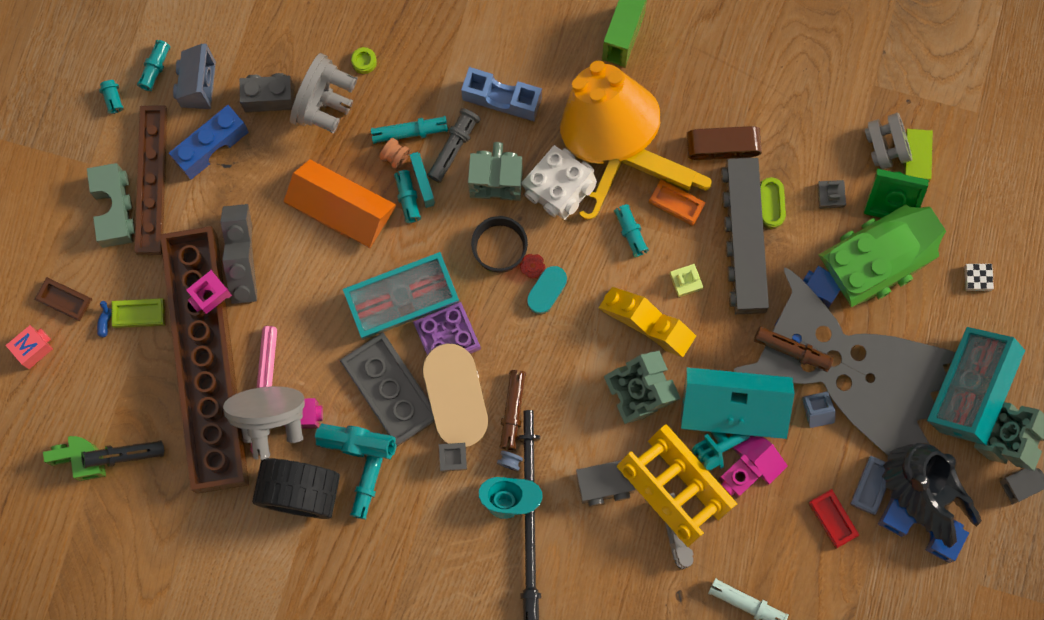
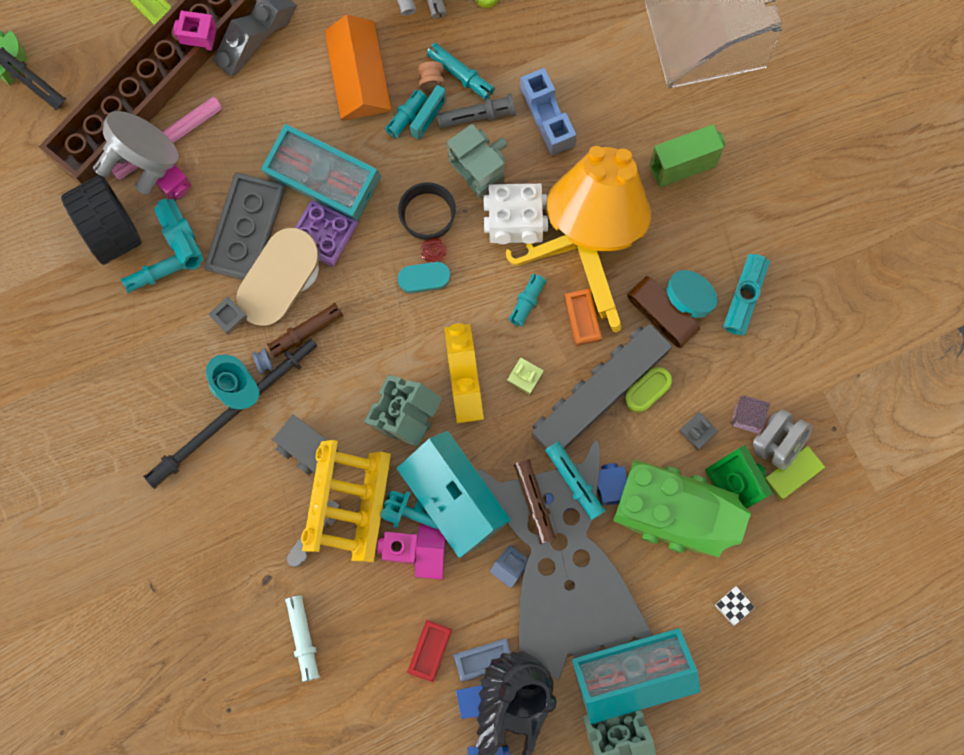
camera: 50 degrees right, 0 degrees up
none -> teal pin [545,441,606,520]
none -> teal tile [667,270,718,318]
none -> teal piece [722,254,770,336]
none -> piece [730,395,770,434]

